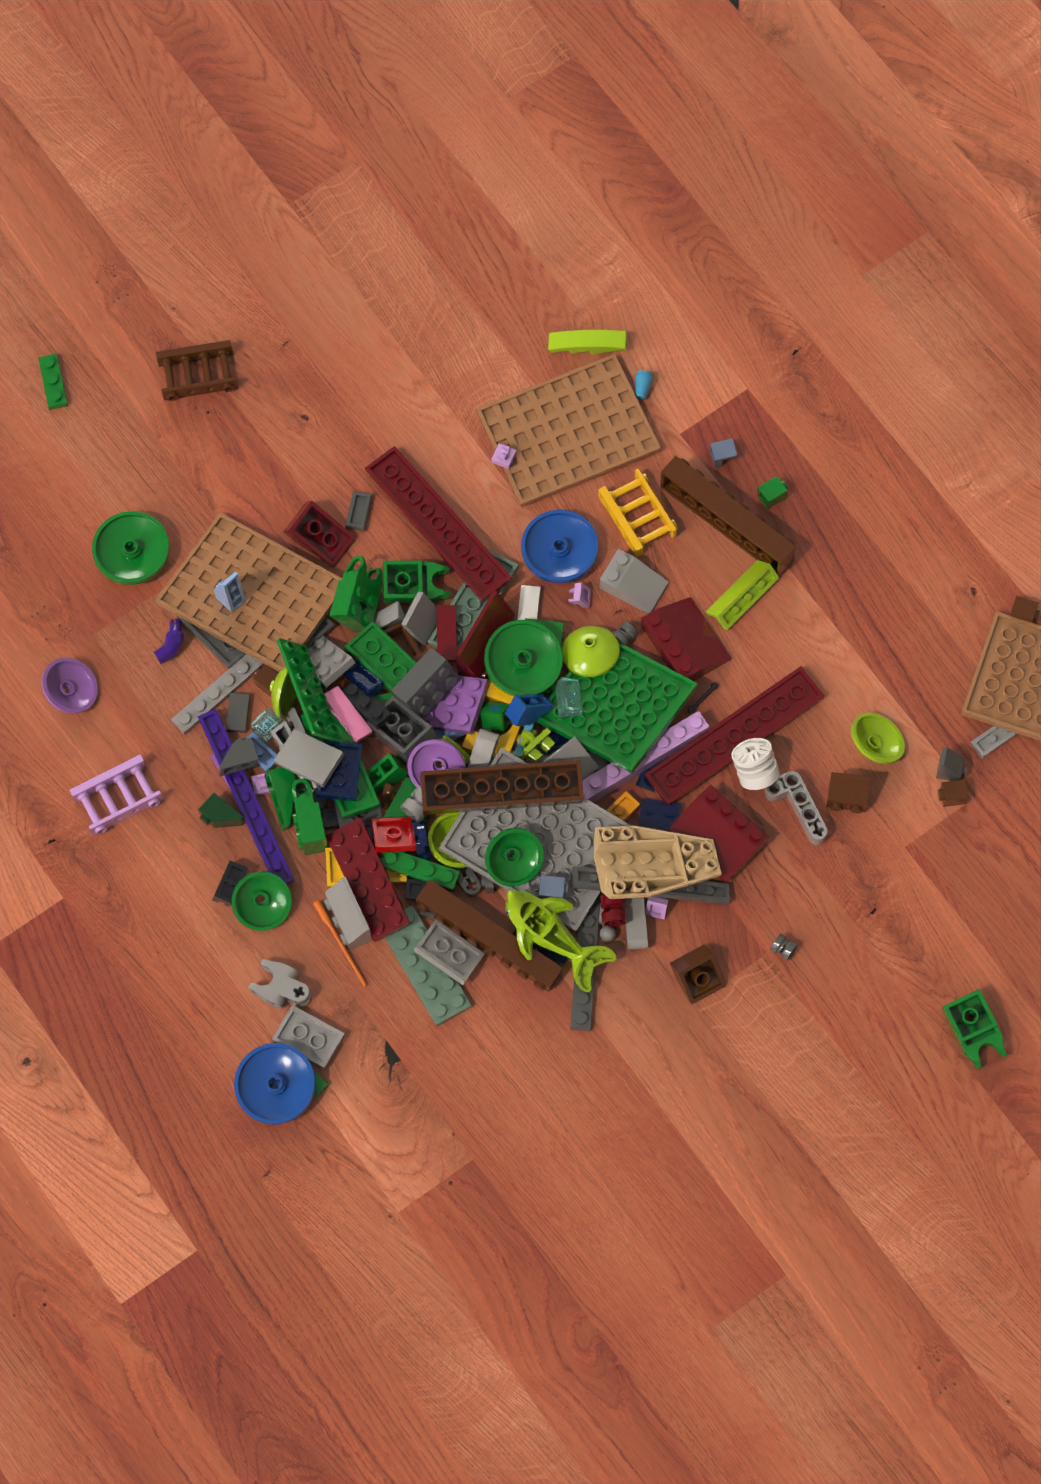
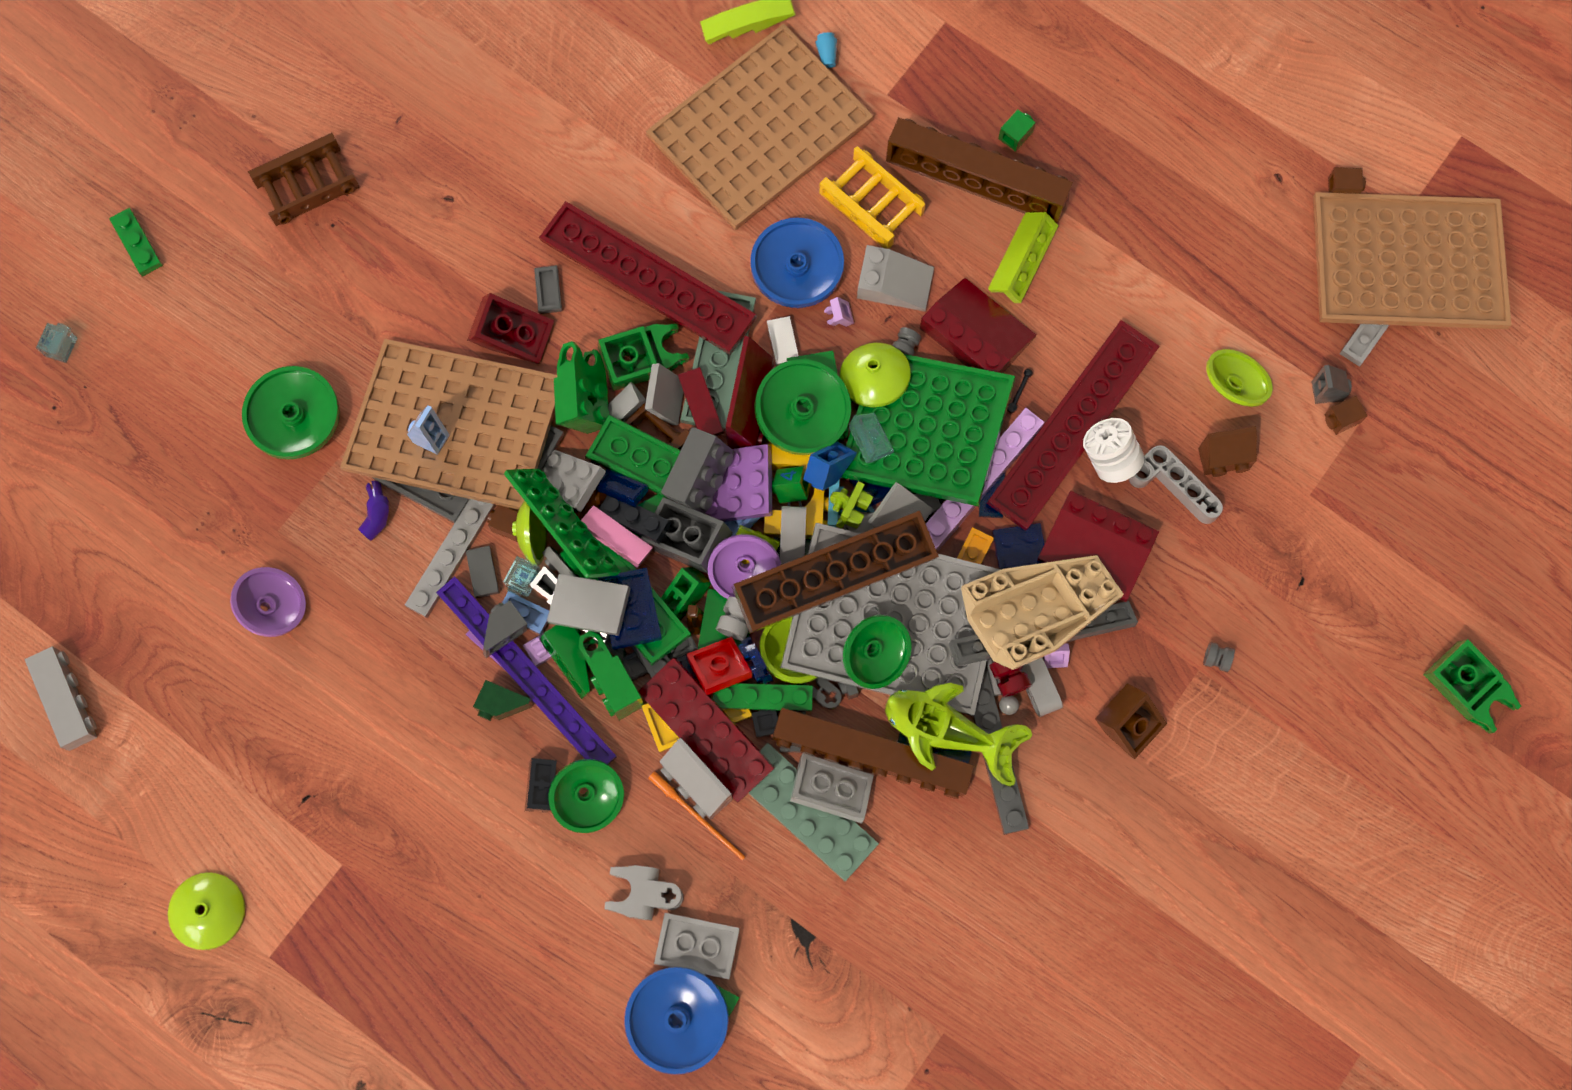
camera: 20 degrees left, 5 degrees up
lavender fence [70,755,163,835] -> none
lavender tile [491,443,516,469] -> none
sand blue brick [538,875,568,898] -> none
sand blue panel [710,438,737,468] -> none

